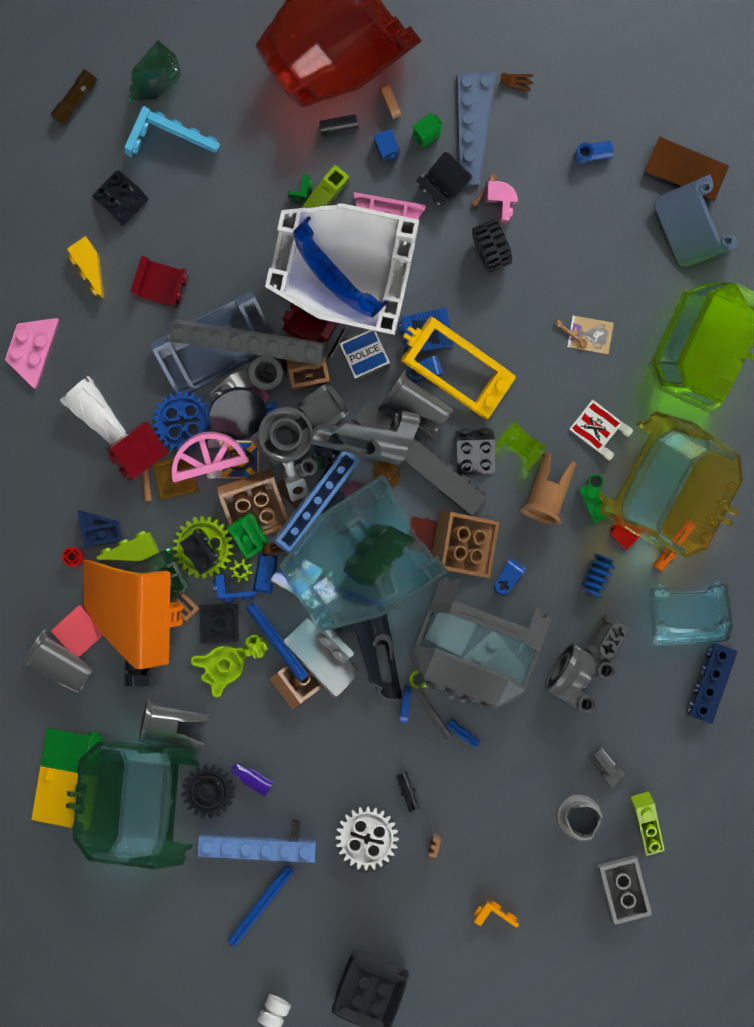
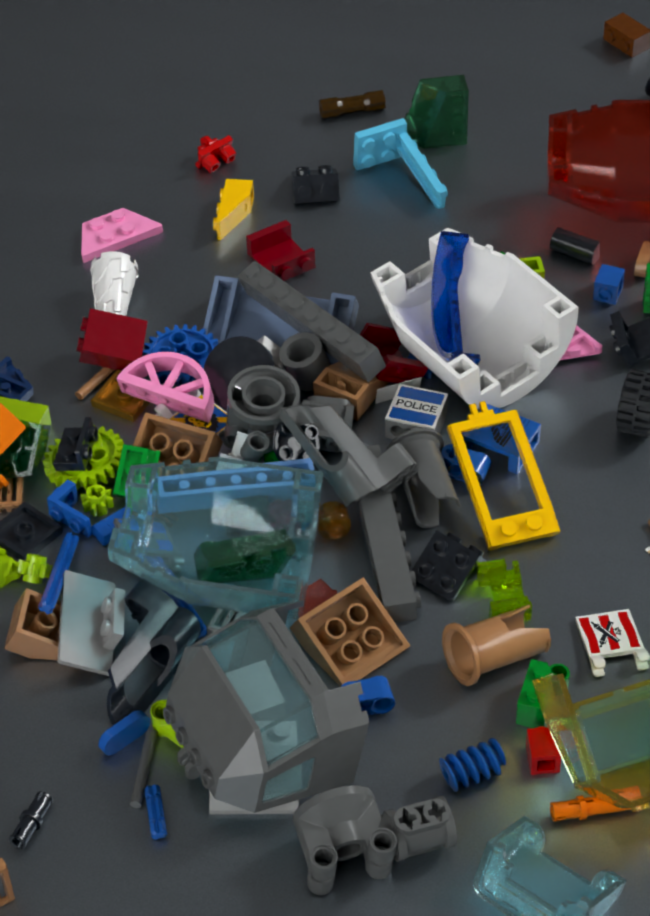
camera: 45 degrees right, 40 degrees down
none -> red hips [195,135,237,173]

